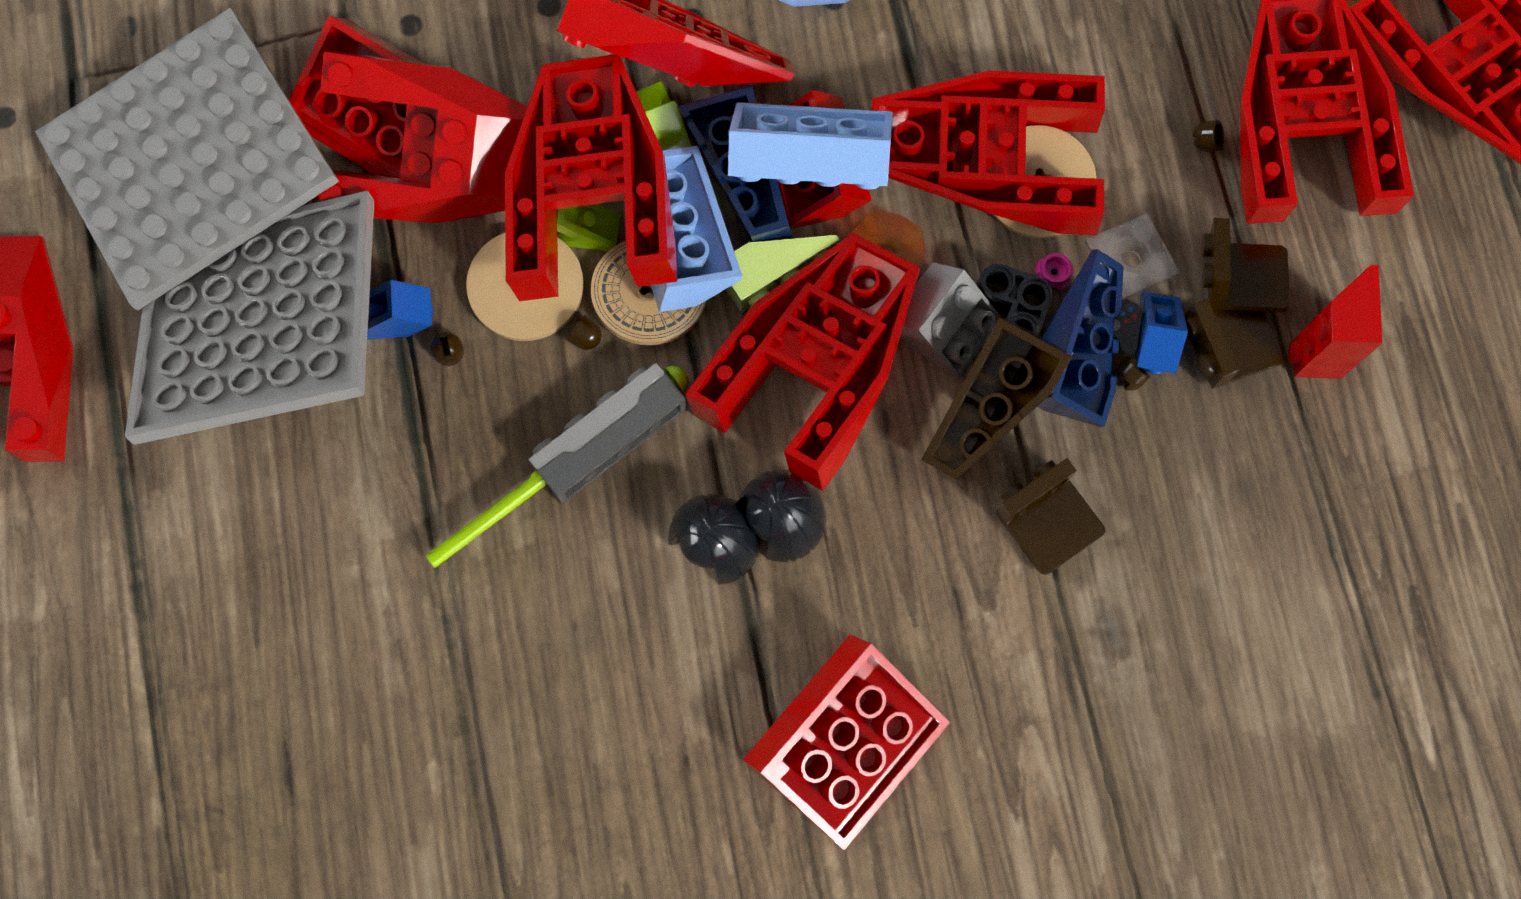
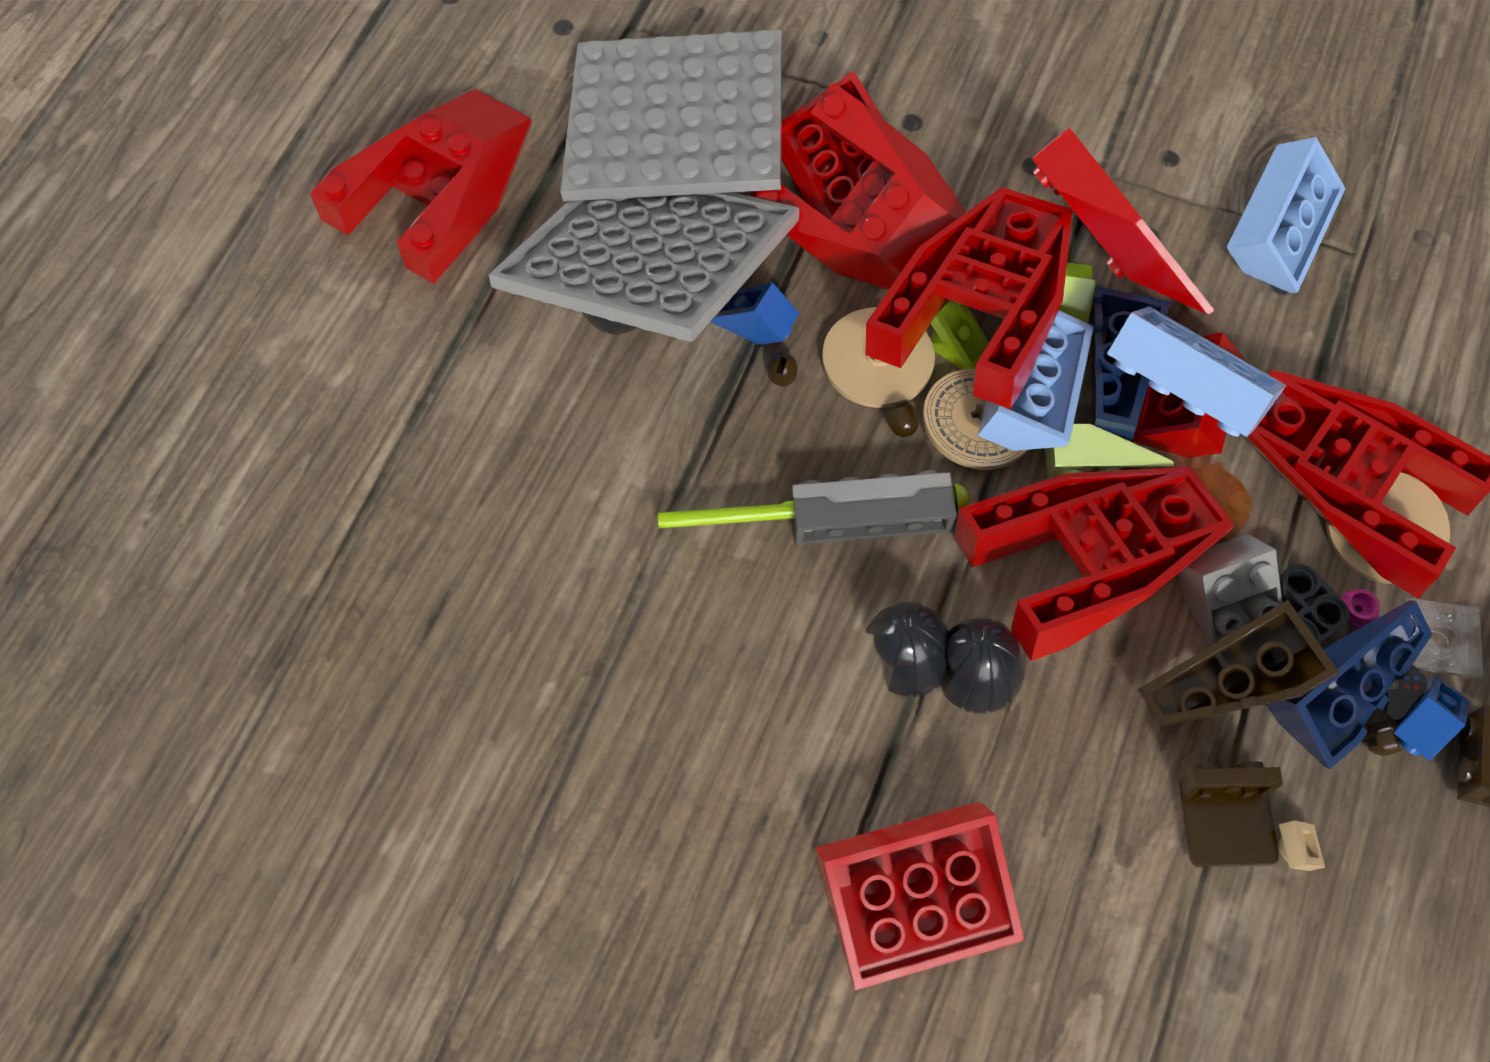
camera: 35 degrees right, 10 degrees down
none -> tan plate [1279,820,1325,871]

